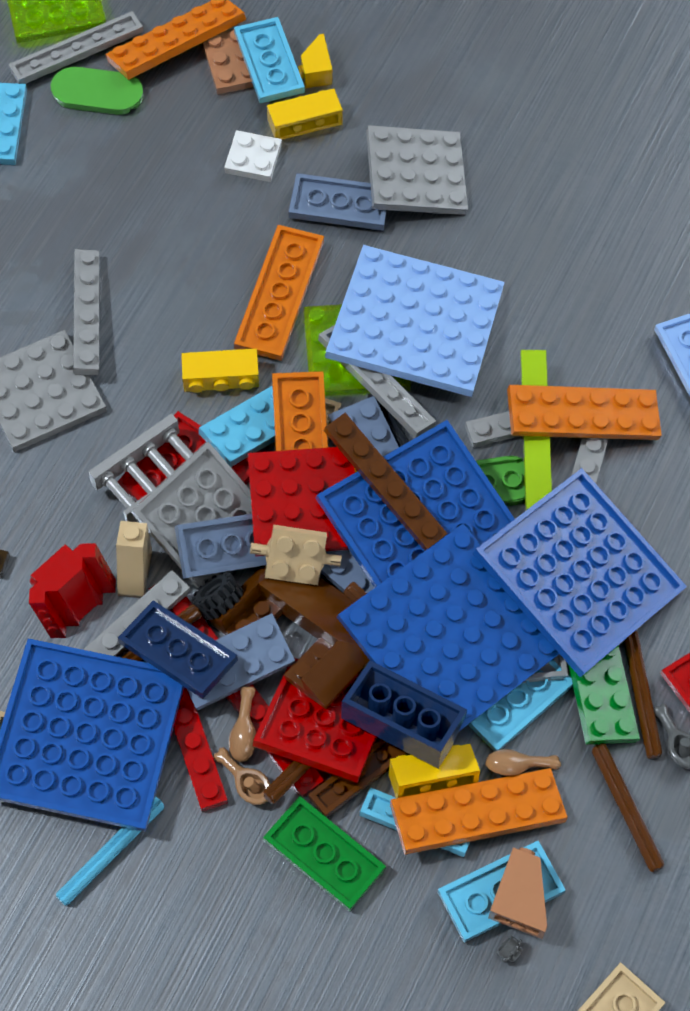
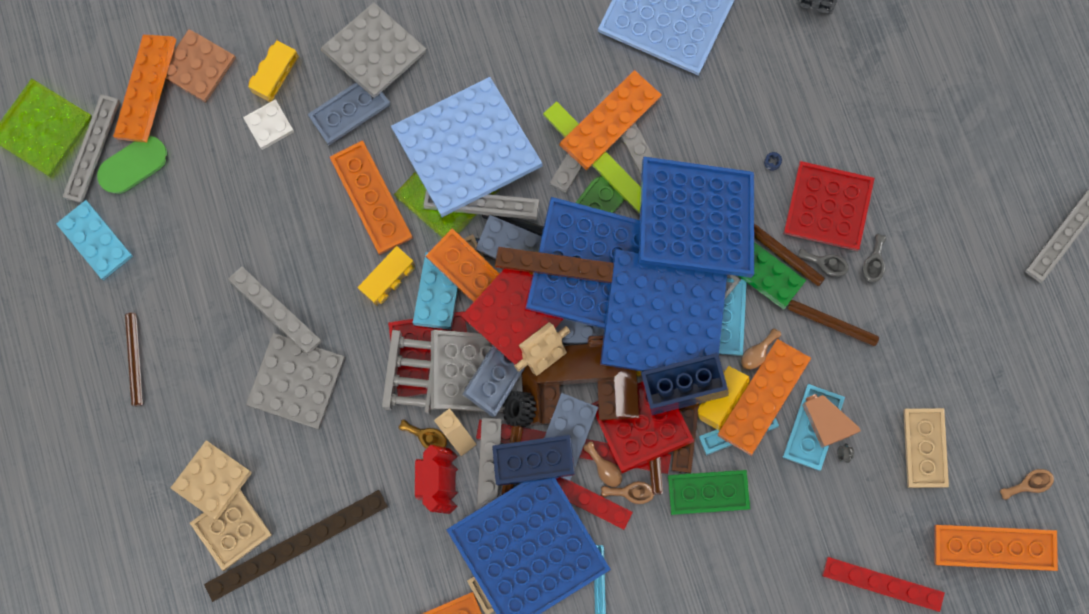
camera: 35 degrees left, 15 degrees up
medium azure plate [234,17,305,104] -> none
yellow slope [297,34,333,89] -> none
none -> pearl gold piece [398,419,447,449]

